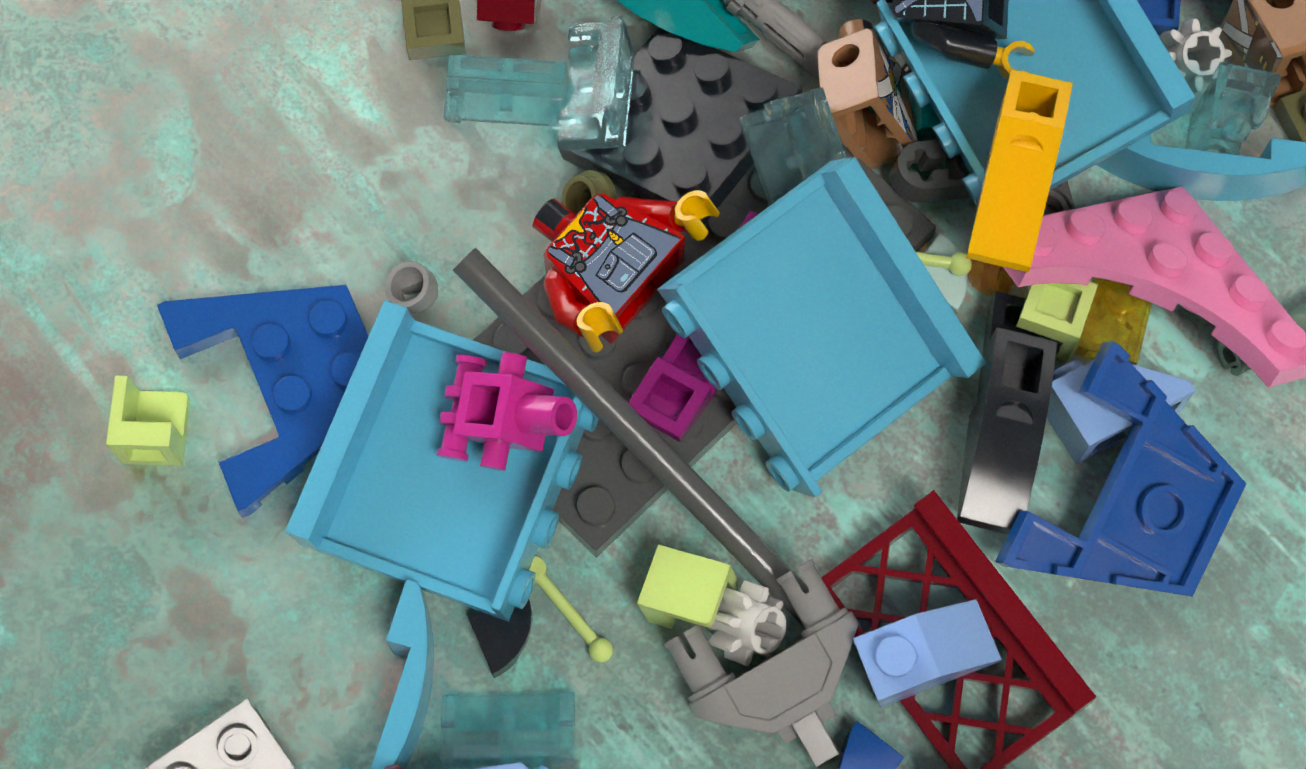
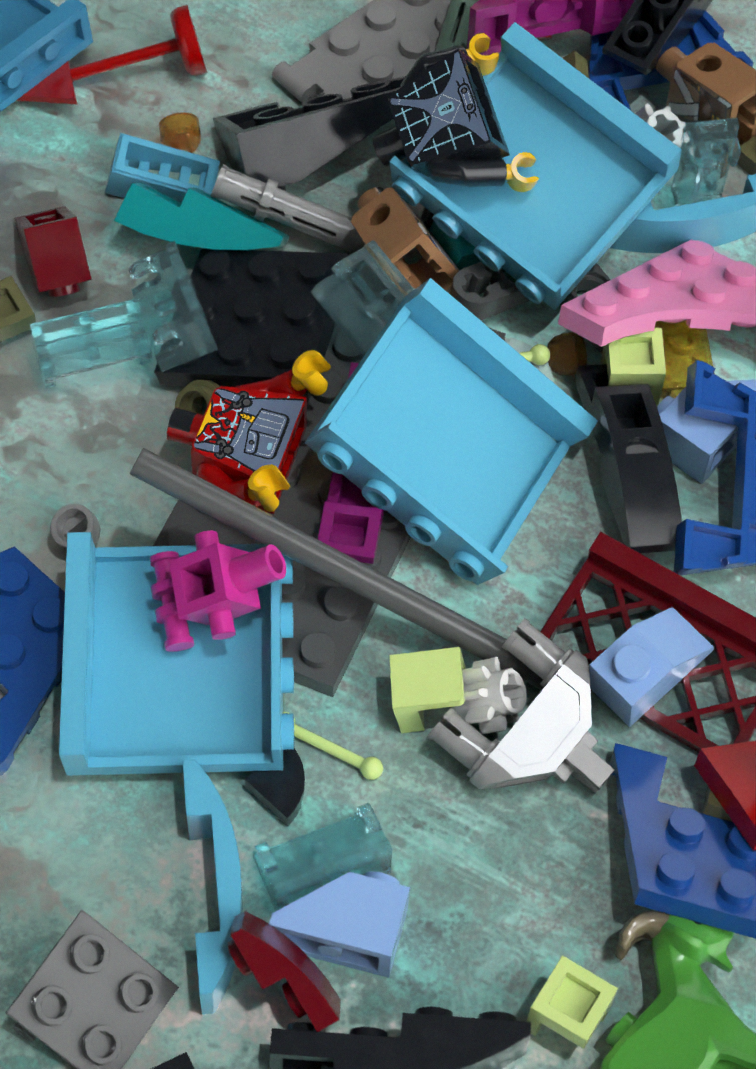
camera: 25 degrees left, 10 degrees down
yellow slope [966,69,1073,273] -> none

